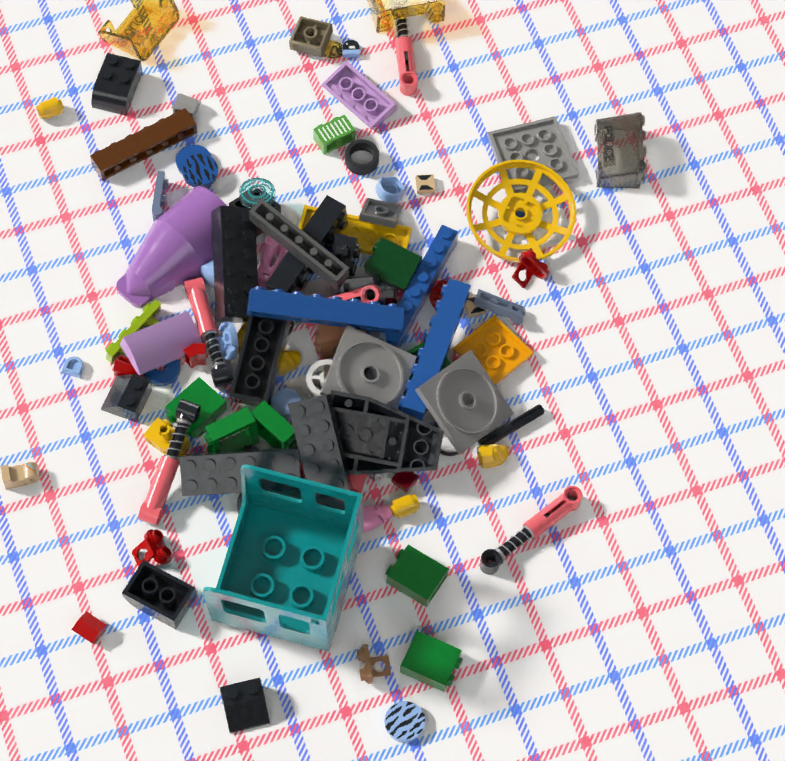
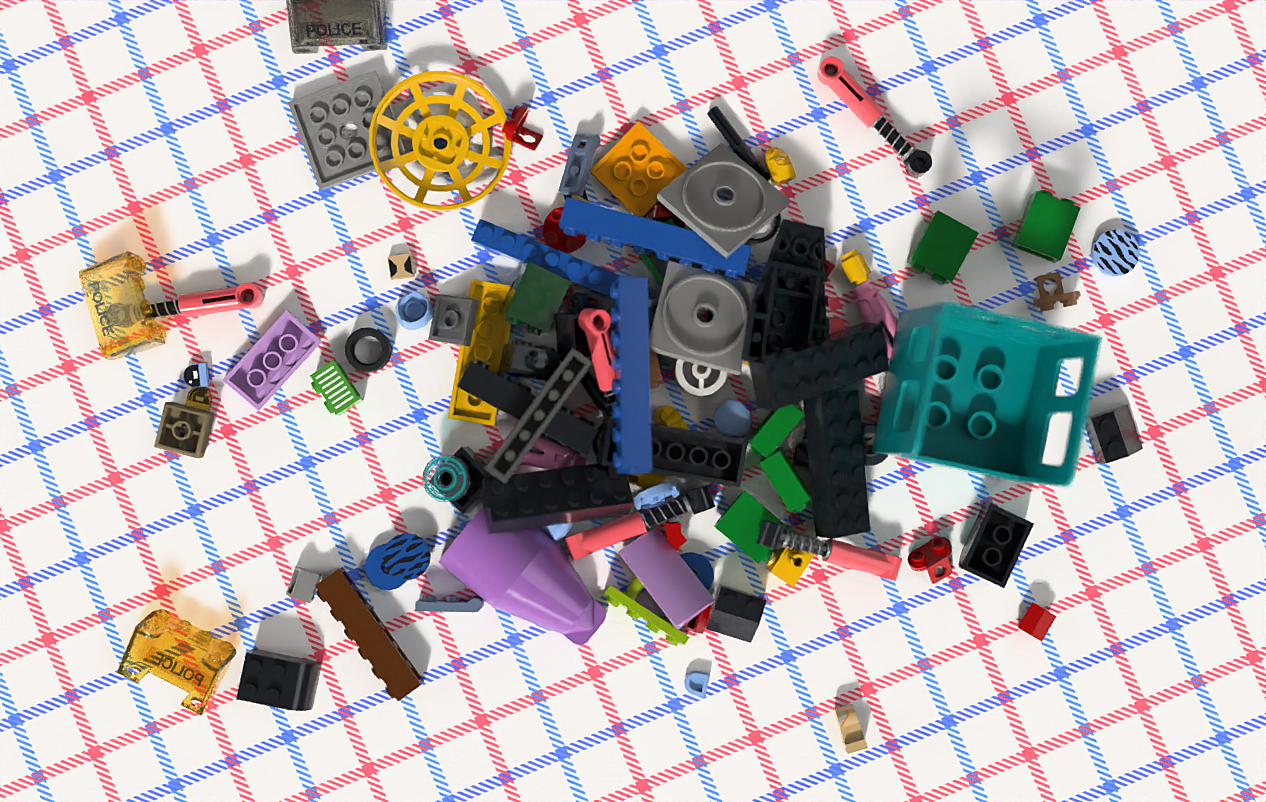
camera: 90 degrees left, 25 degrees up
yellow brick [36,97,64,120] -> none

